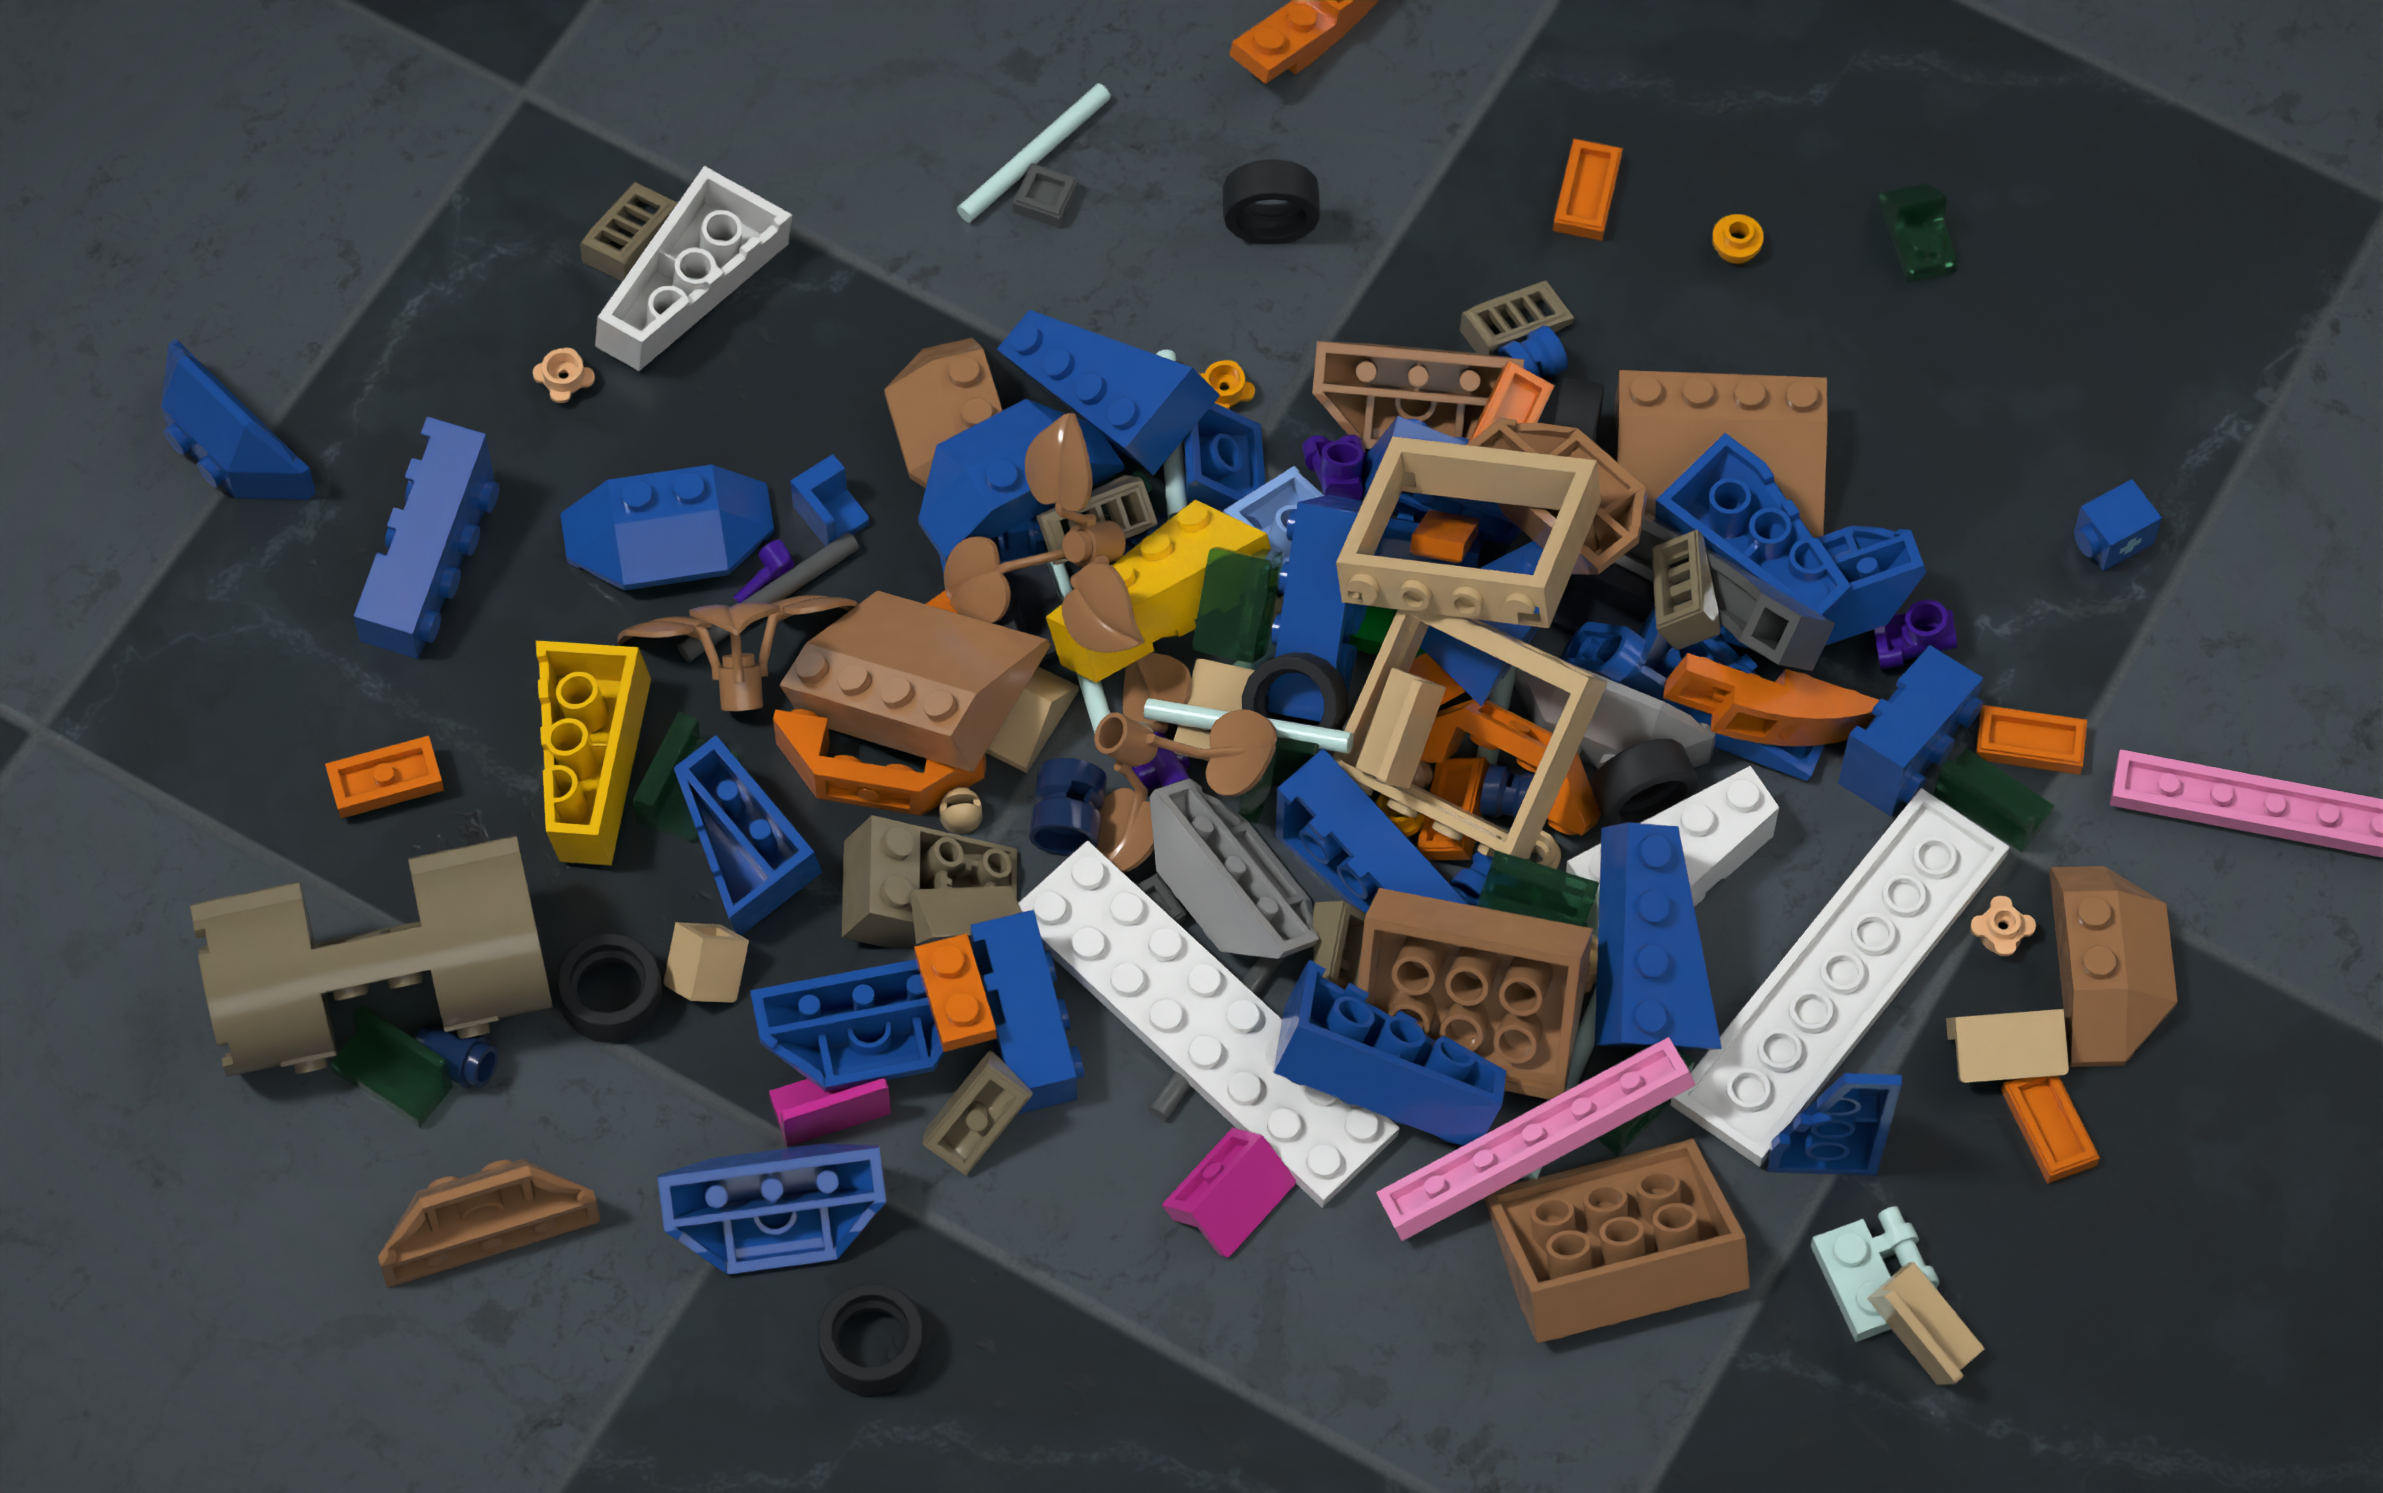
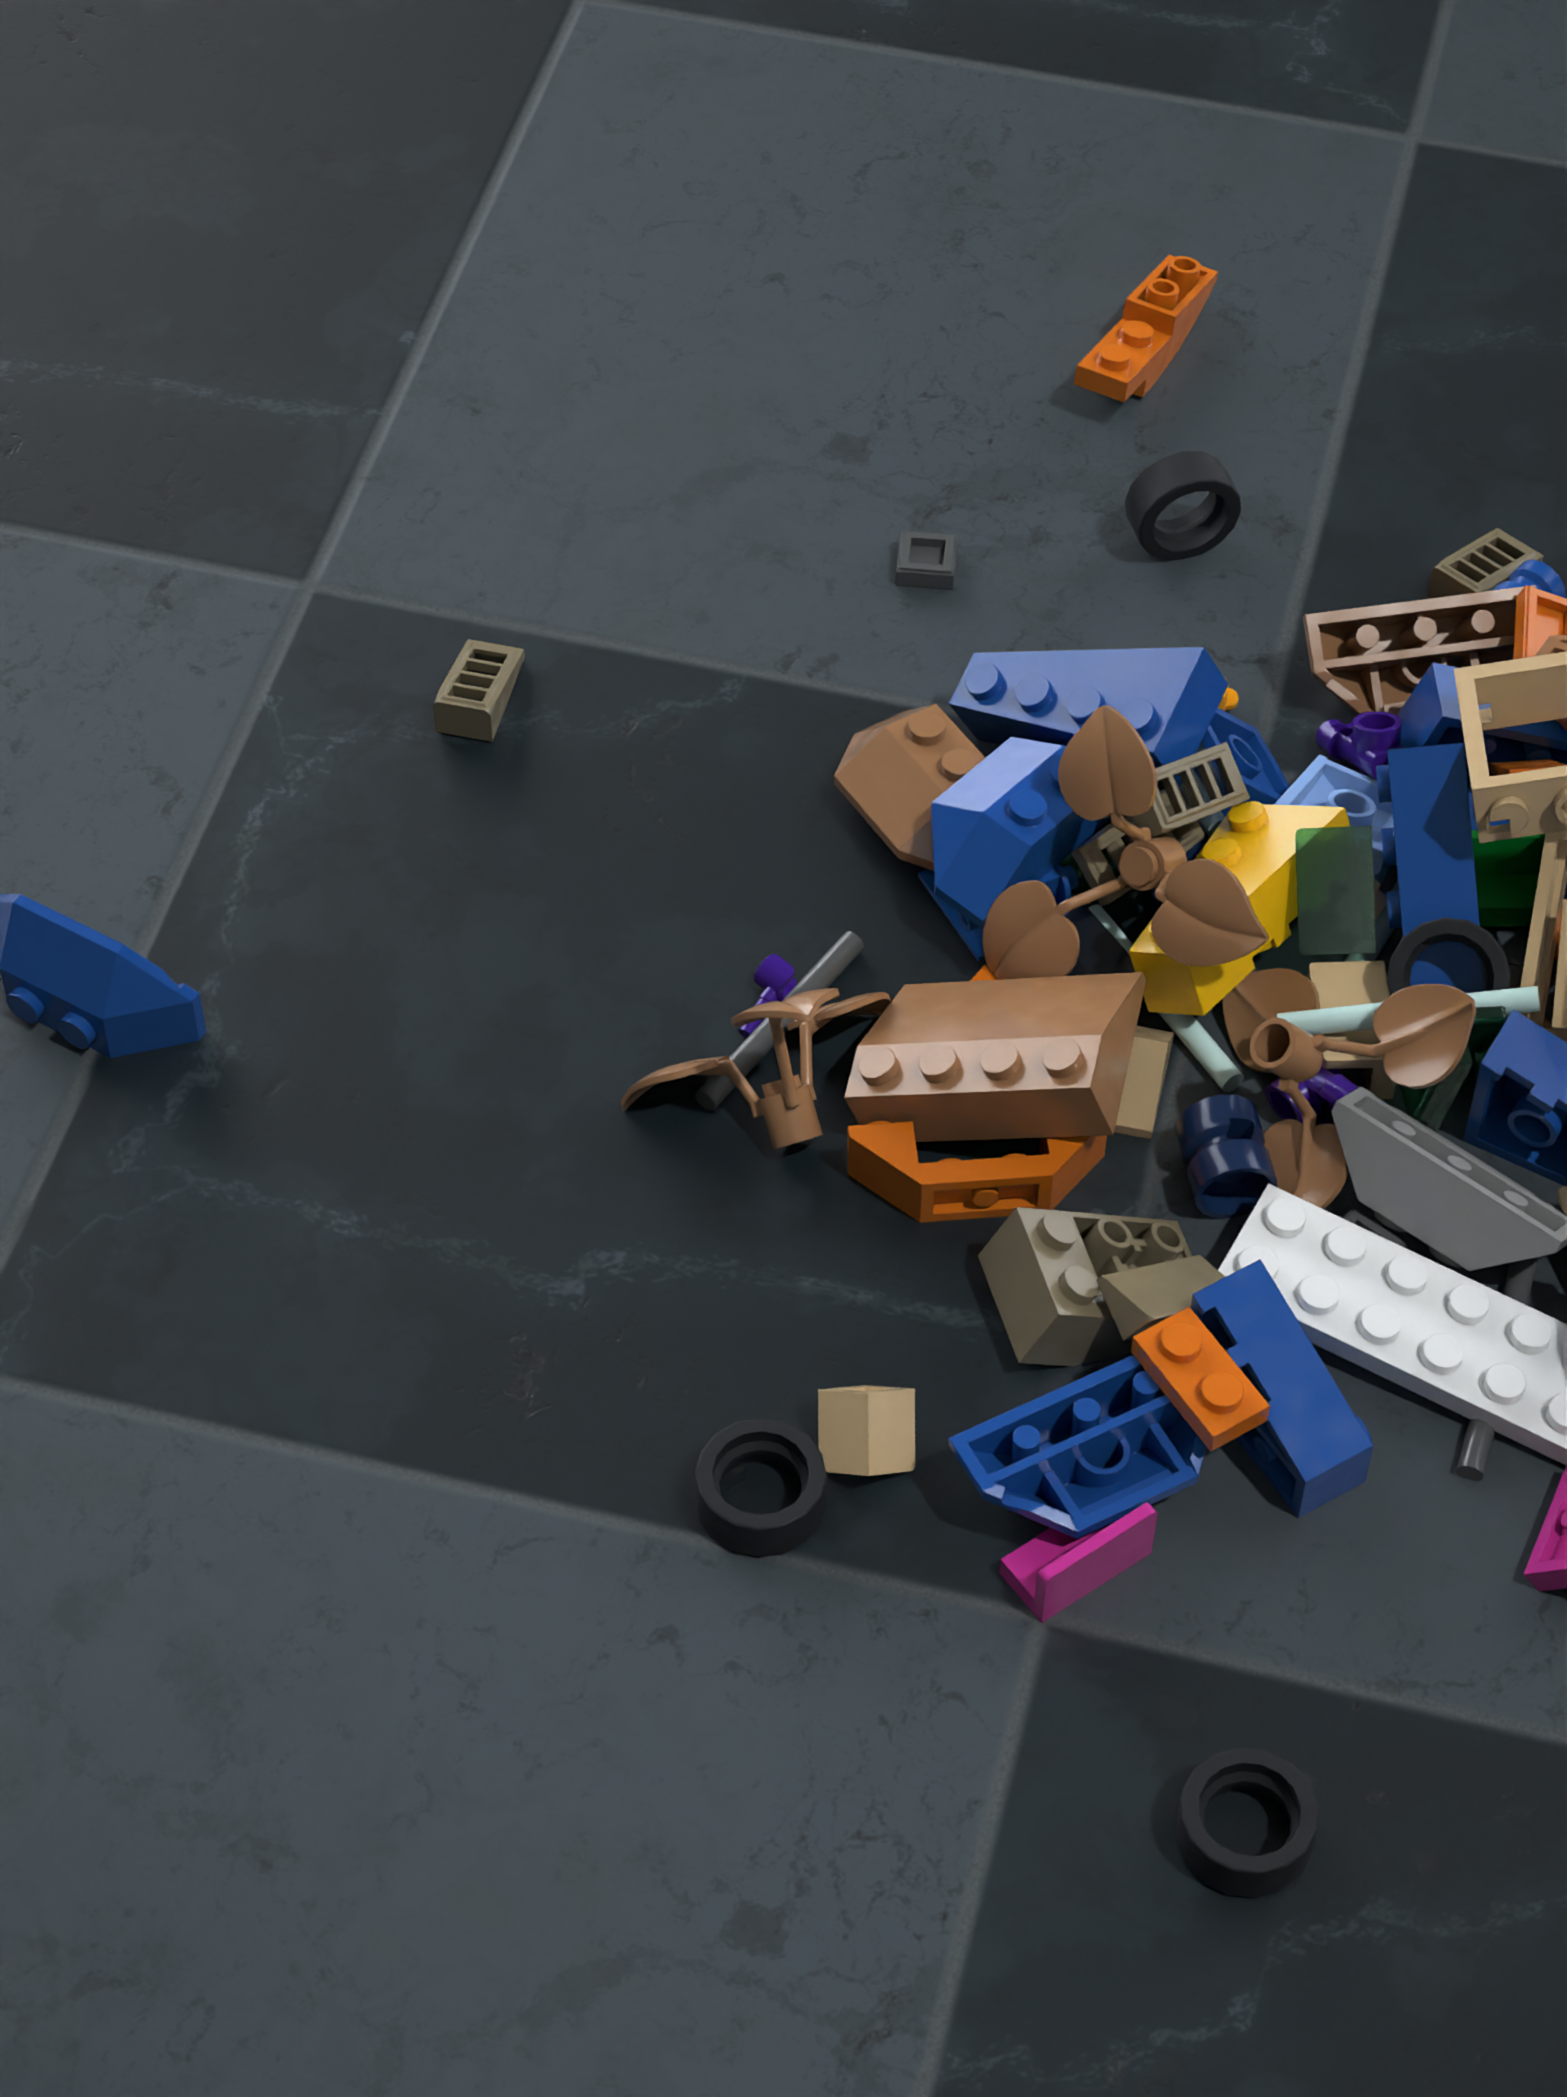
camera: 15 degrees left, 10 degrees down
dark tan cylinder [190,835,553,1077] -> none
orange plate [325,736,444,819] -> none
clear green panel [331,1005,453,1128] -> none
blue wedge [353,416,500,659] -> none
medium nougat wedge [378,1159,601,1288] -> none
dark blue cone [413,1026,498,1088] -> none
light nougat plate [533,348,595,403] -> none
yellow wedge [536,641,651,866] -> none
blue wedge [560,465,775,590] -> none
white wedge [595,166,792,371] -> none
clear green panel [633,711,738,844] -> none
blue wedge [657,1143,886,1274] -> none
blue wedge [674,735,822,936] -> none
blue panel [790,454,869,546] -> none
dark tan slope [922,1051,1033,1176] -> none
tan hinge [939,787,982,834] -> none
light aqua bar [957,84,1111,223] -> none
orange tile [1553,139,1623,241] -> none
none -> dark tan slope [1132,742,1250,838]

